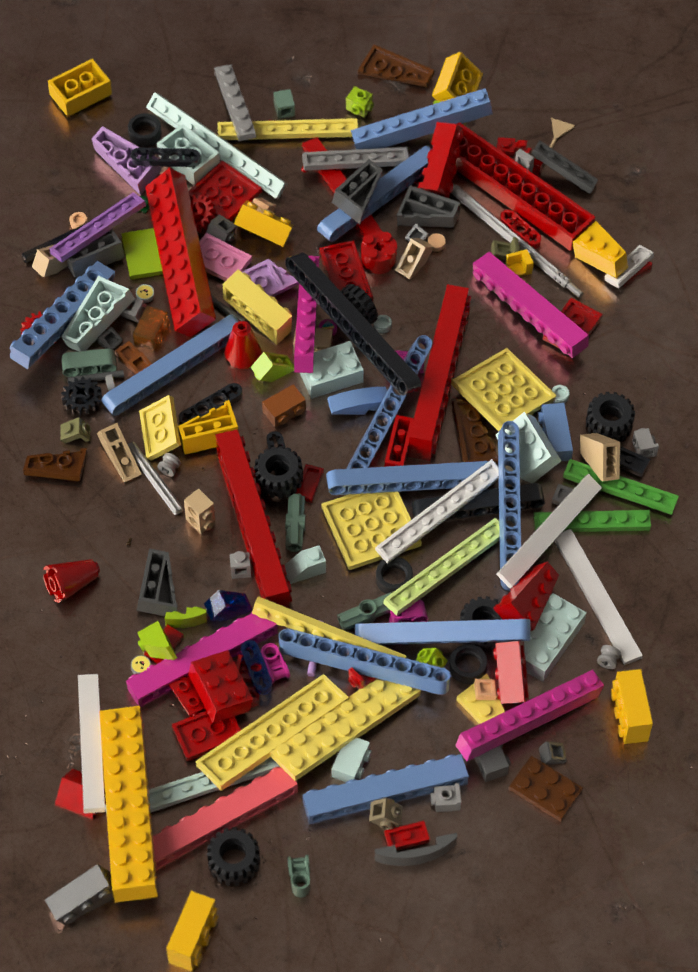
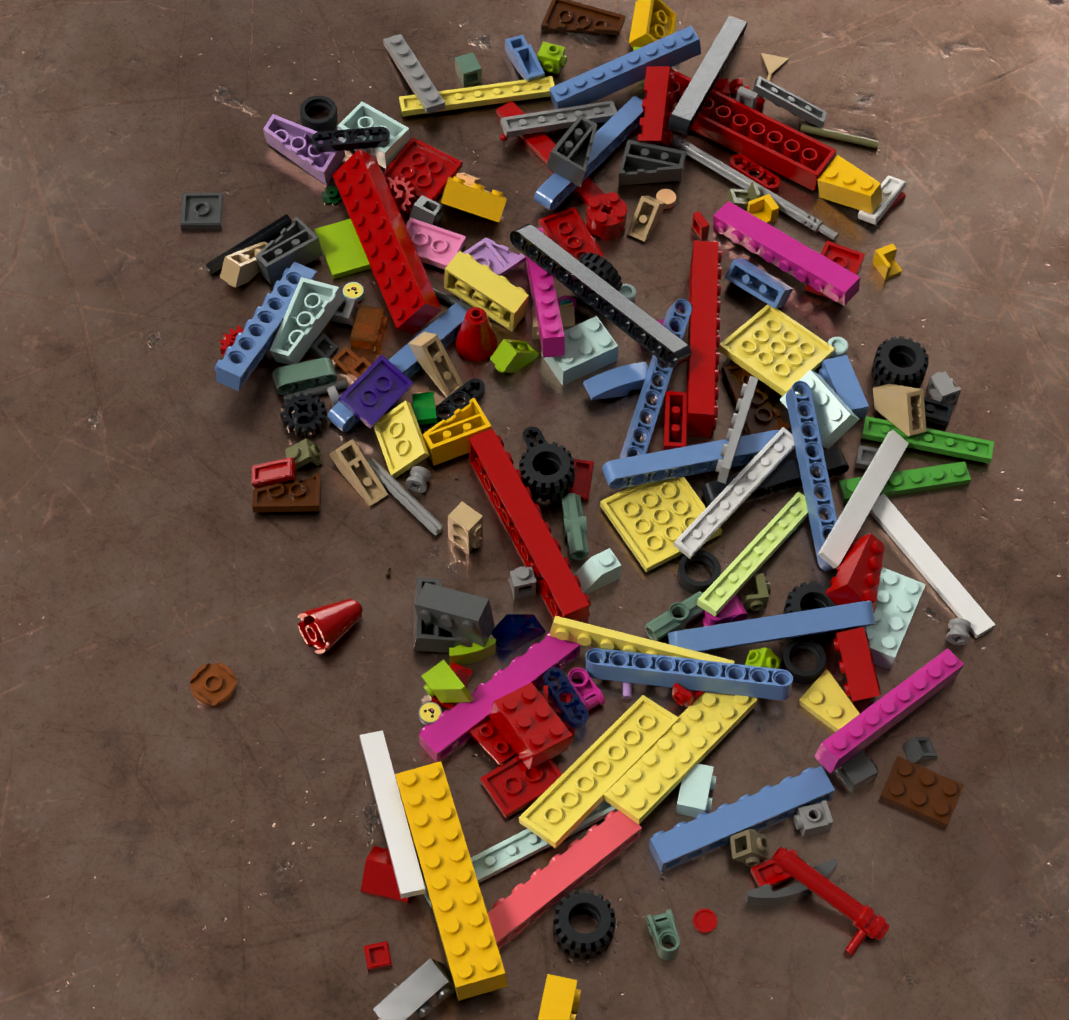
camera: 10 degrees left, 0 degrees up
yellow brick [48,59,112,117] -> none
medium lavender plate [49,192,146,262] -> none
light nougat tile [70,212,88,229] -> none
light aqua plate [146,92,287,199] -> none
dark orange brick [262,384,306,427] -> none
dark grey slope [405,224,430,242] -> none
light nougat tile [474,679,497,700] -> none
yellow brick [611,669,653,744] -> none
none -> dark grey tile [180,193,224,229]
none -> red tile [251,457,295,488]
none -> dark purple plate [338,355,414,429]
none -> red tile [363,941,392,972]
none -> tan slope [408,332,463,398]
none -> green slope [412,392,437,425]
none -> dark grey wedge [414,582,495,647]
none -> medium blue slope [505,34,545,81]
none -> beam [667,16,747,136]
none -> red tile [691,211,710,240]
none -> red piece [693,909,718,934]
none -> light grey plate [715,376,758,484]
none -> medium blue brick [724,258,793,309]
none -> olive bracket [744,573,771,611]
none -> red cylinder [772,847,890,956]
none -> olive bar [800,124,879,149]
none -> yellow panel [872,243,902,280]

